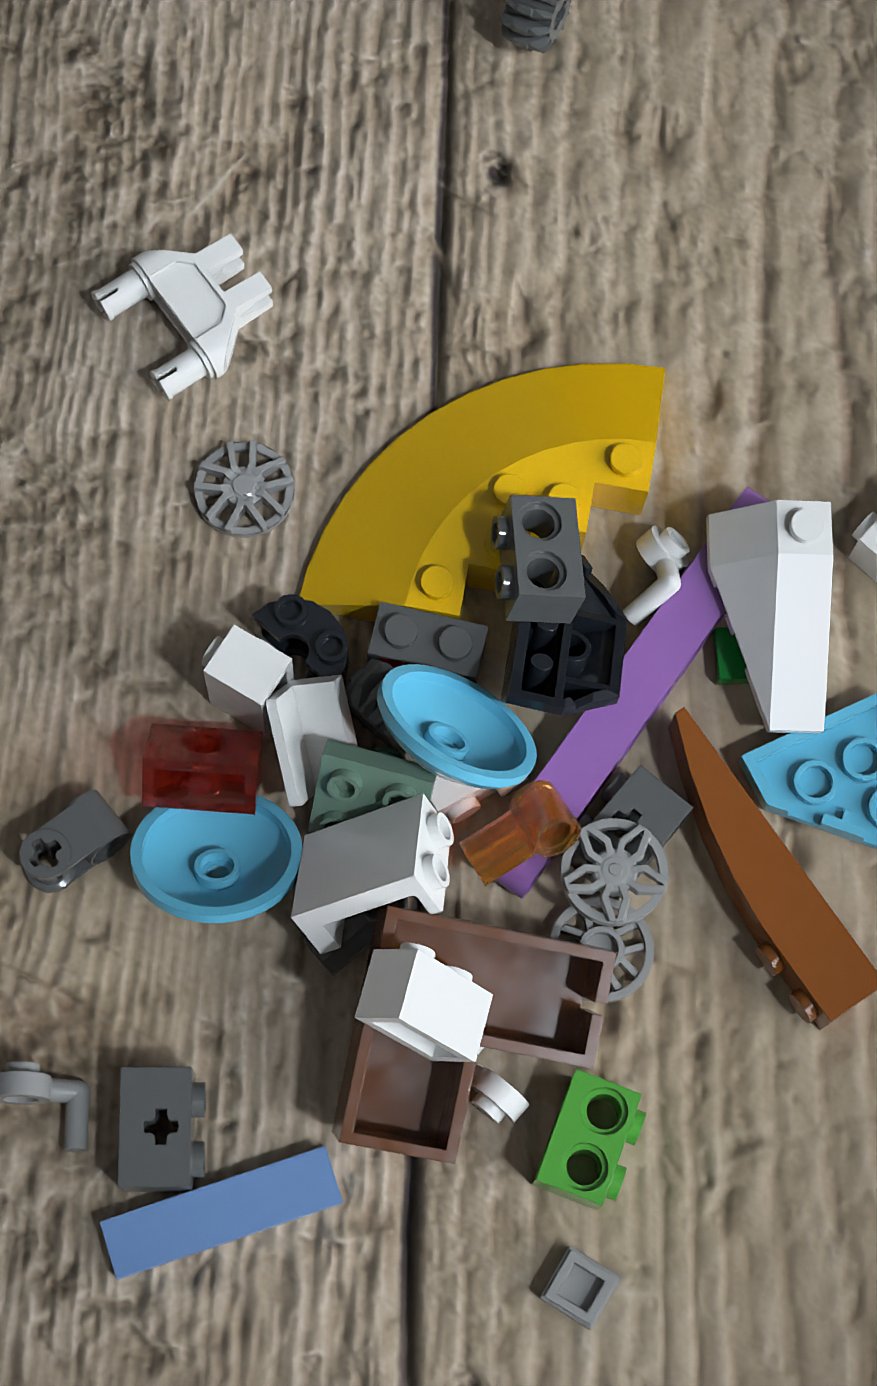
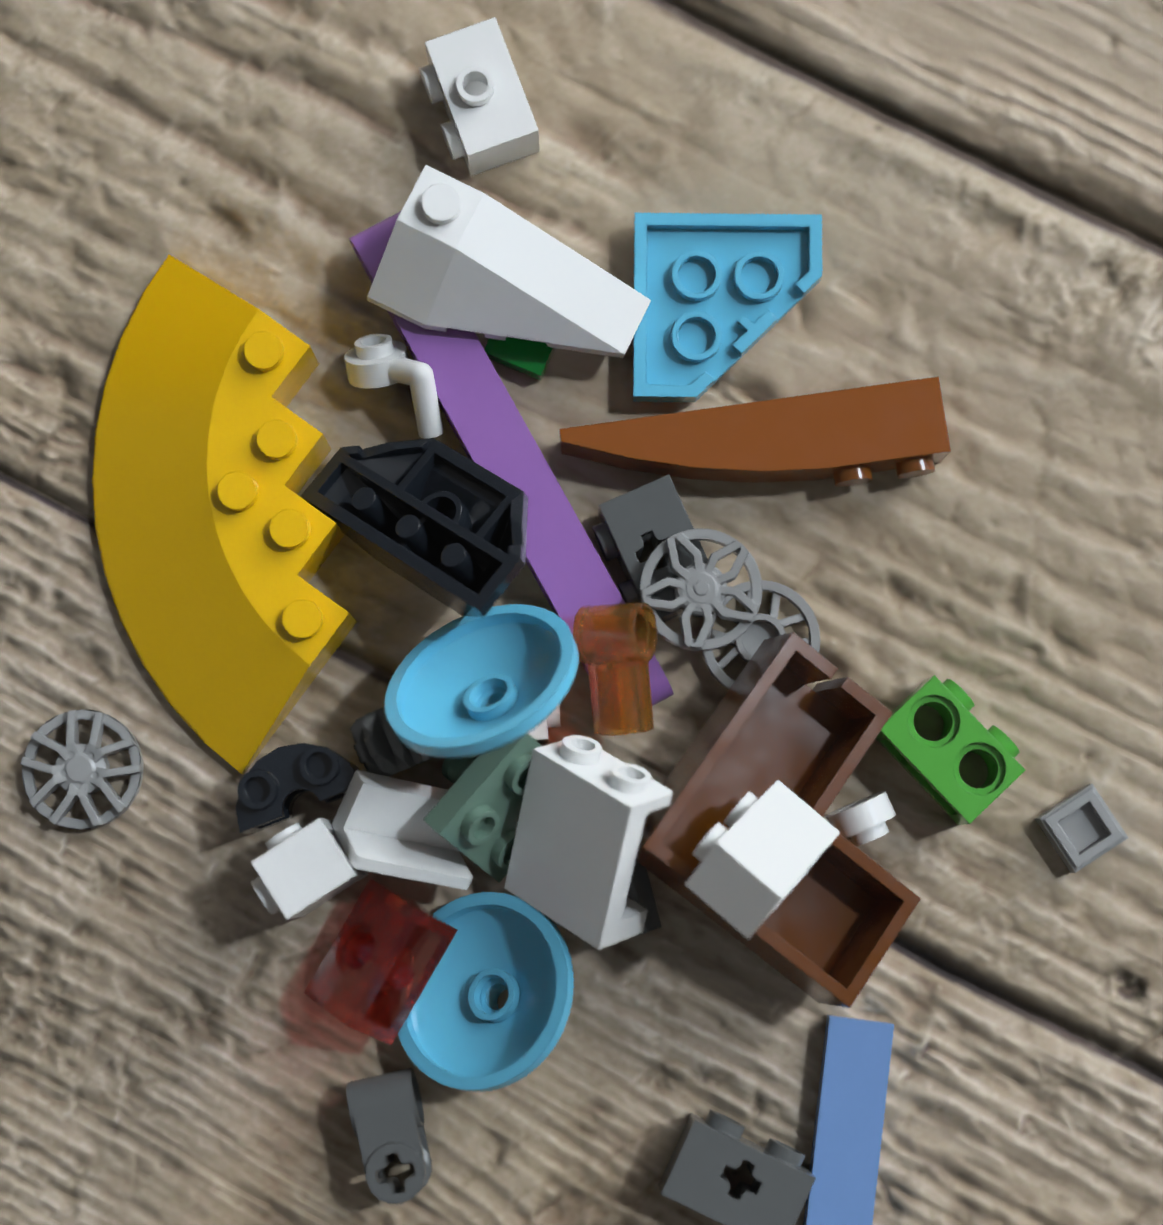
camera: 60 degrees left, 10 degrees up
dark grey brick [367,602,489,684] -> none
dark grey brick [491,495,586,624] -> none

